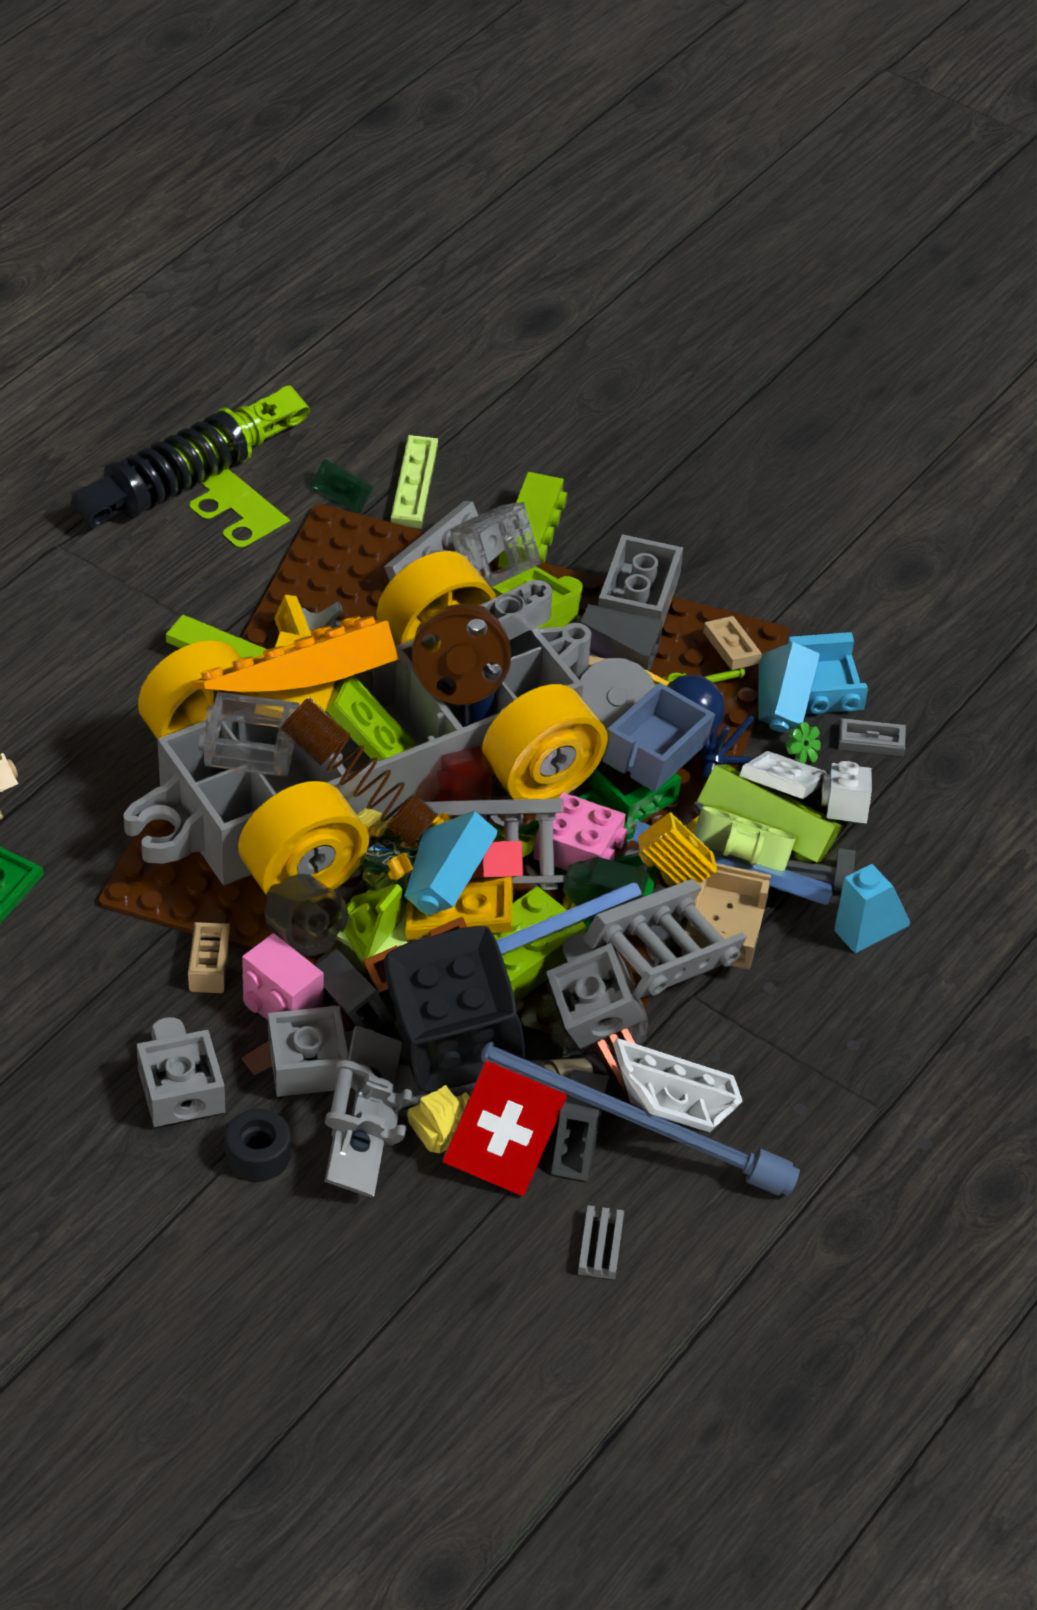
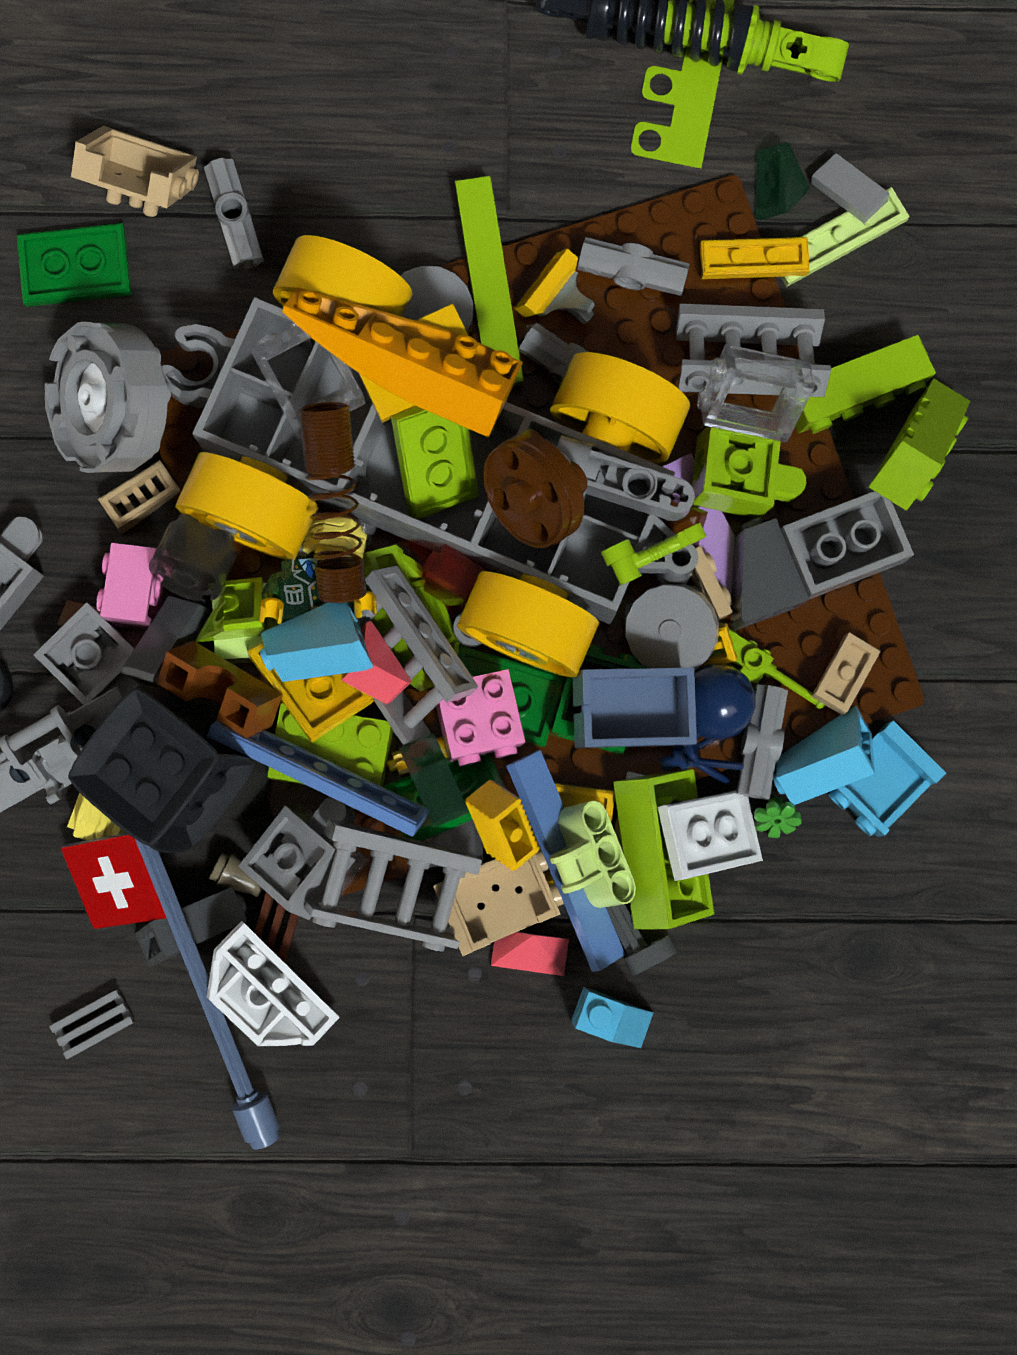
camera: 50 degrees right, 35 degrees up
white brick [821,761,872,823] -> none
light grey tile [838,718,906,756] -> none
none -> light grey piece [44,322,171,473]
none -> light grey piece [204,158,264,270]
none -> coral slope [491,932,569,976]
none -> light grey piece [577,237,690,296]
none -> lime brick [601,523,707,586]
none -> yellow tile [700,237,810,279]
none -> light grey piece [736,684,788,800]
none -> light grey tile [811,153,889,224]
none -> lime wedge [869,378,970,511]

